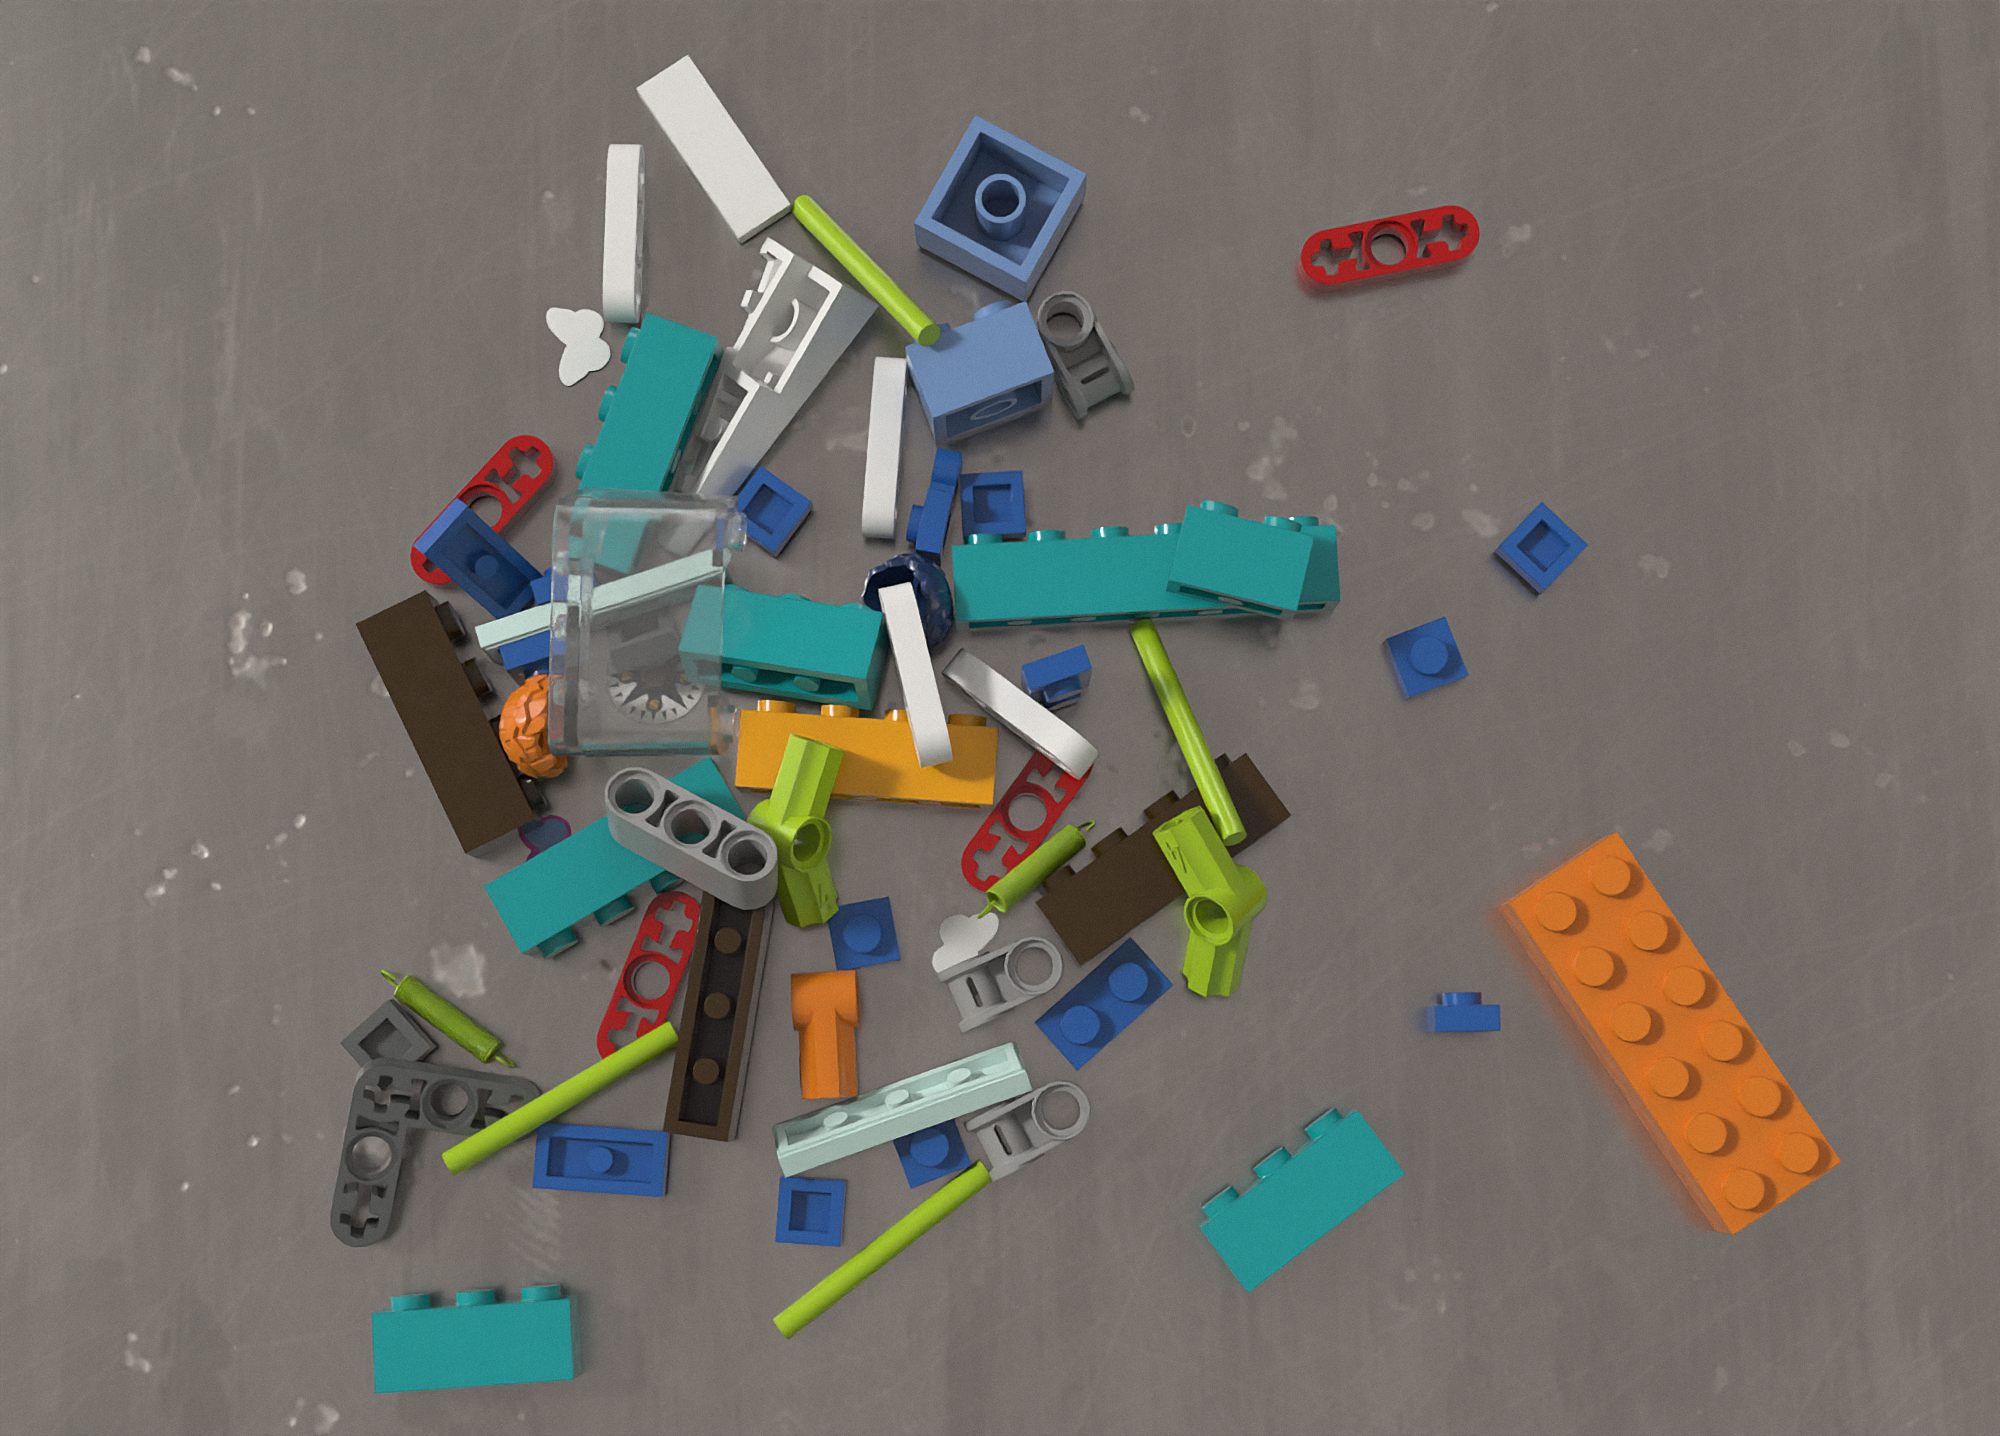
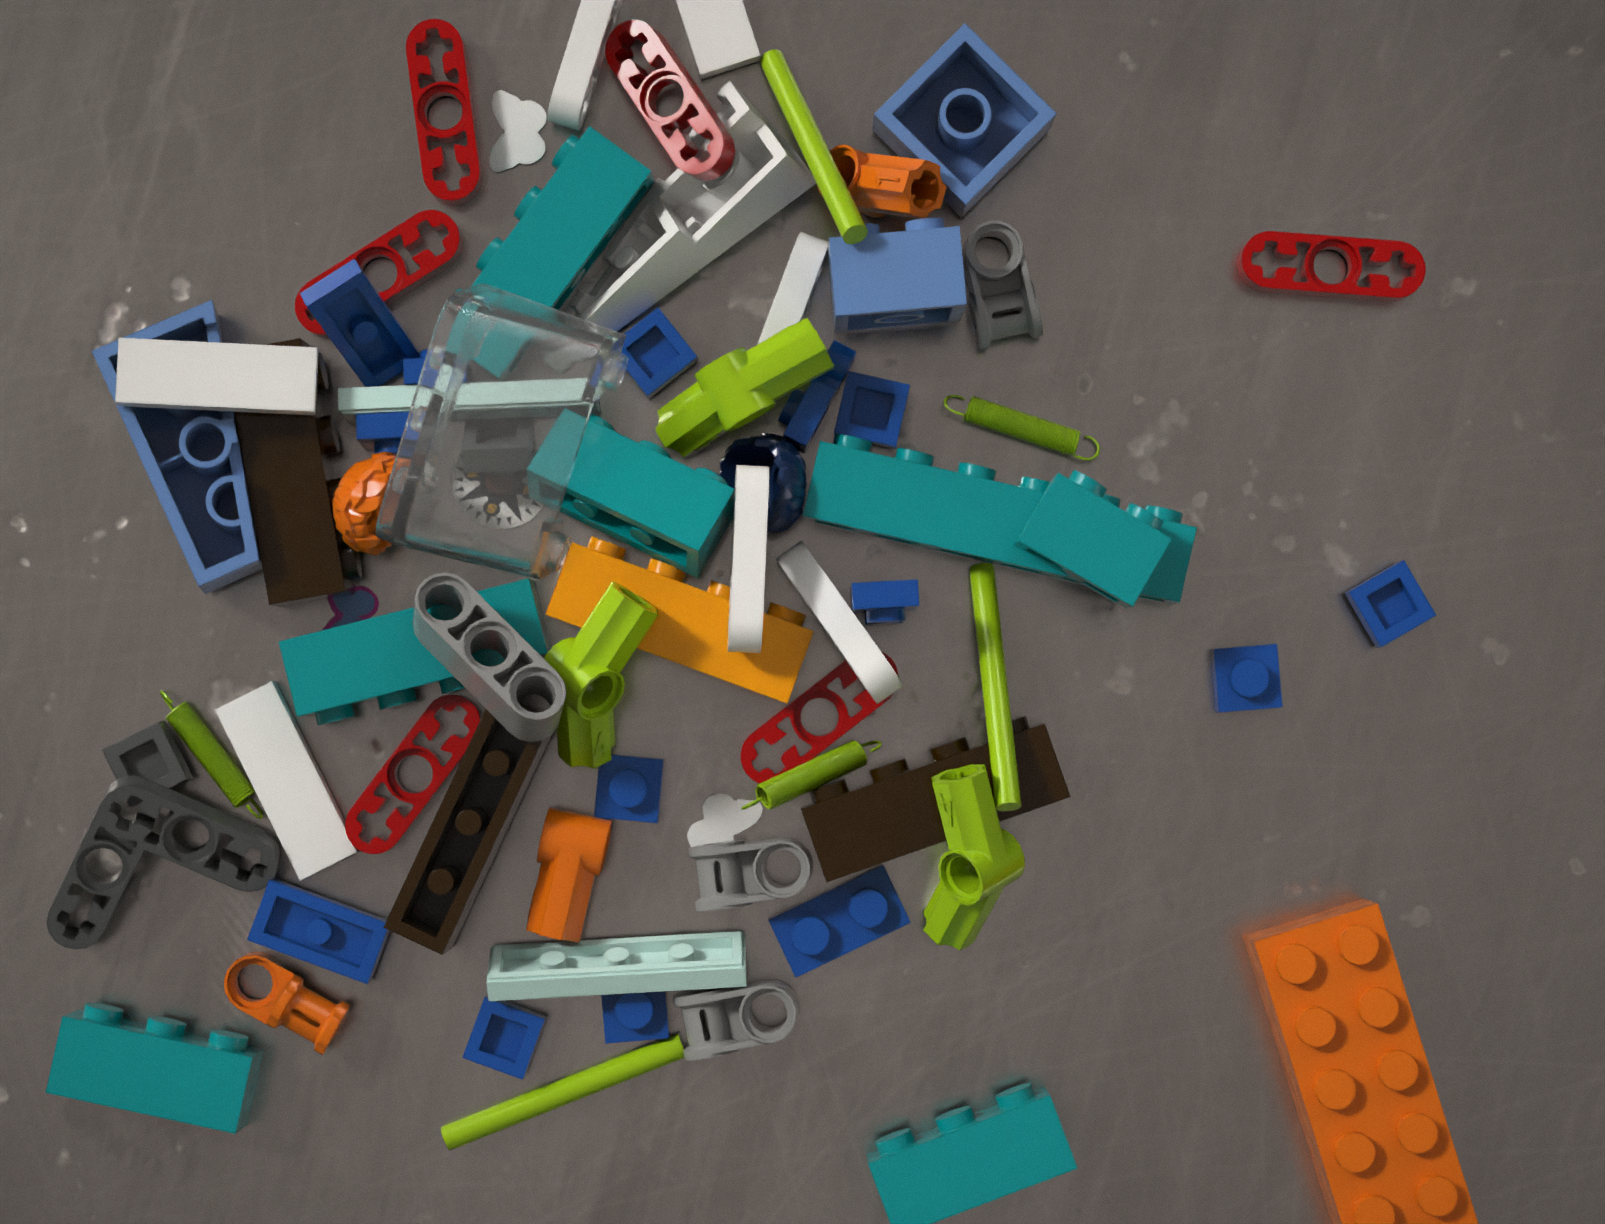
camera: 15 degrees right, 5 degrees up
lime bar [442,1020,679,1176] -> none
blue plate [1426,992,1501,1033] -> none
none -> medium blue wedge [92,300,263,594]
none -> white tile [115,338,318,415]
none -> white tile [215,681,360,881]
none -> orange connector [224,951,351,1055]
none -> red beam [406,19,483,206]
none -> beam [605,20,735,181]
none -> lime piece [655,318,834,458]
none -> orange piece [818,144,947,219]
none -> lime piece [944,395,1100,461]

